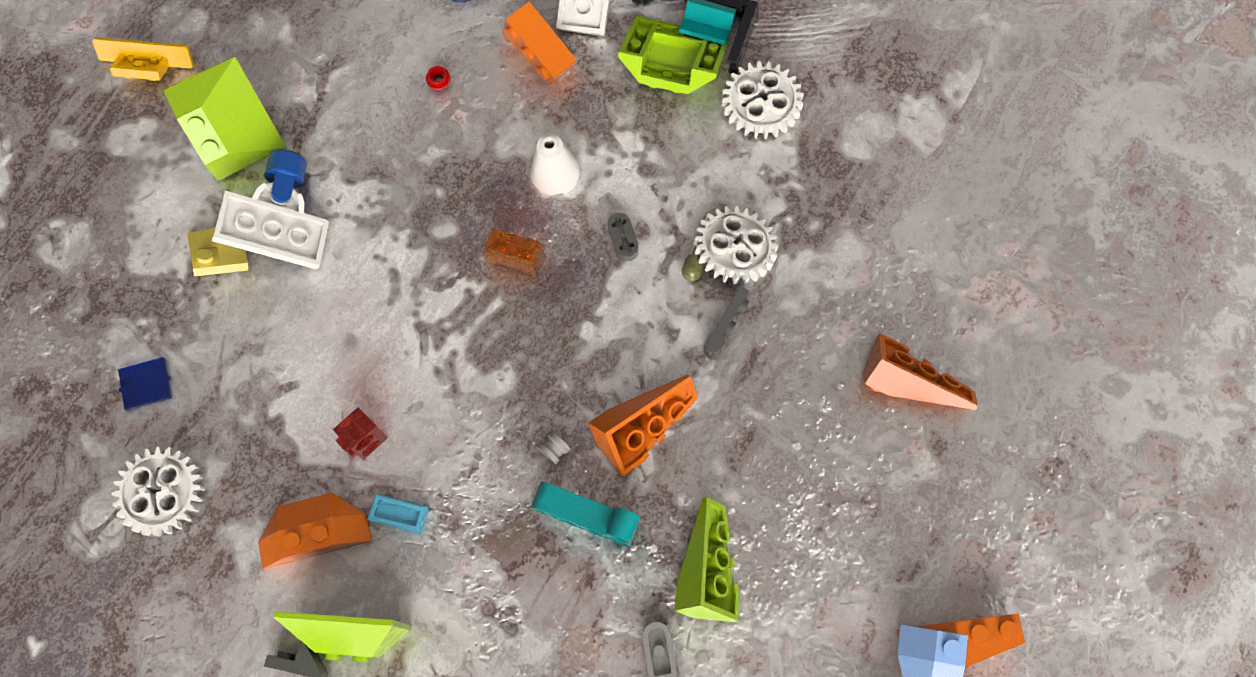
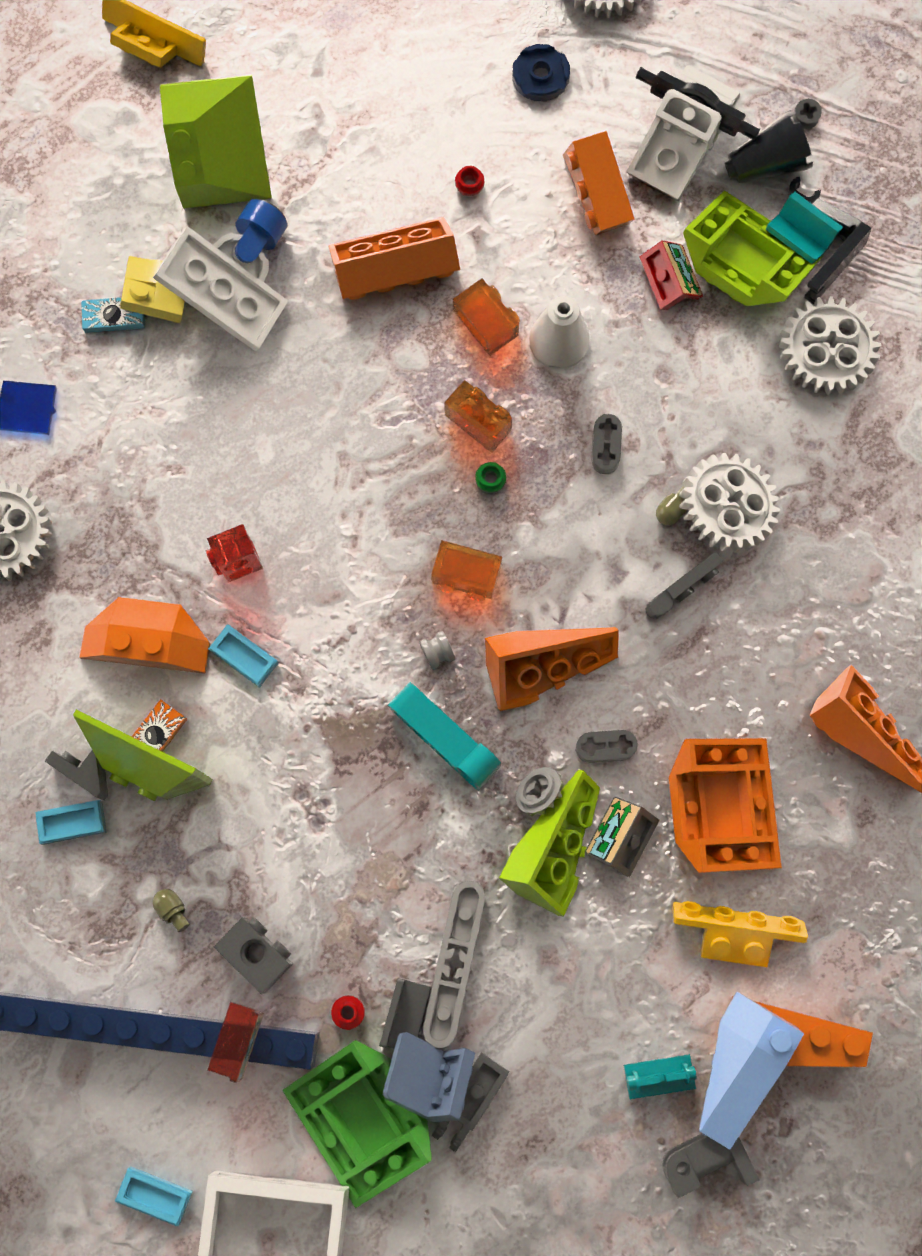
camera: 20 degrees right, 5 degrees up
none -> tile [81,298,145,333]
none -> tile [131,699,188,752]
none -> orange slope [328,217,461,300]
none -> clear orange brick [431,540,503,601]
none -> clear orange brick [453,278,520,356]
none -> green plate [475,462,506,493]
none -> light grey gear [516,767,564,817]
none -> dark grey beam [575,730,638,763]
none -> panel [585,797,659,878]
none -> panel [639,240,703,310]
none -> orange slope [669,738,782,873]
none -> yellow bracket [672,901,808,968]

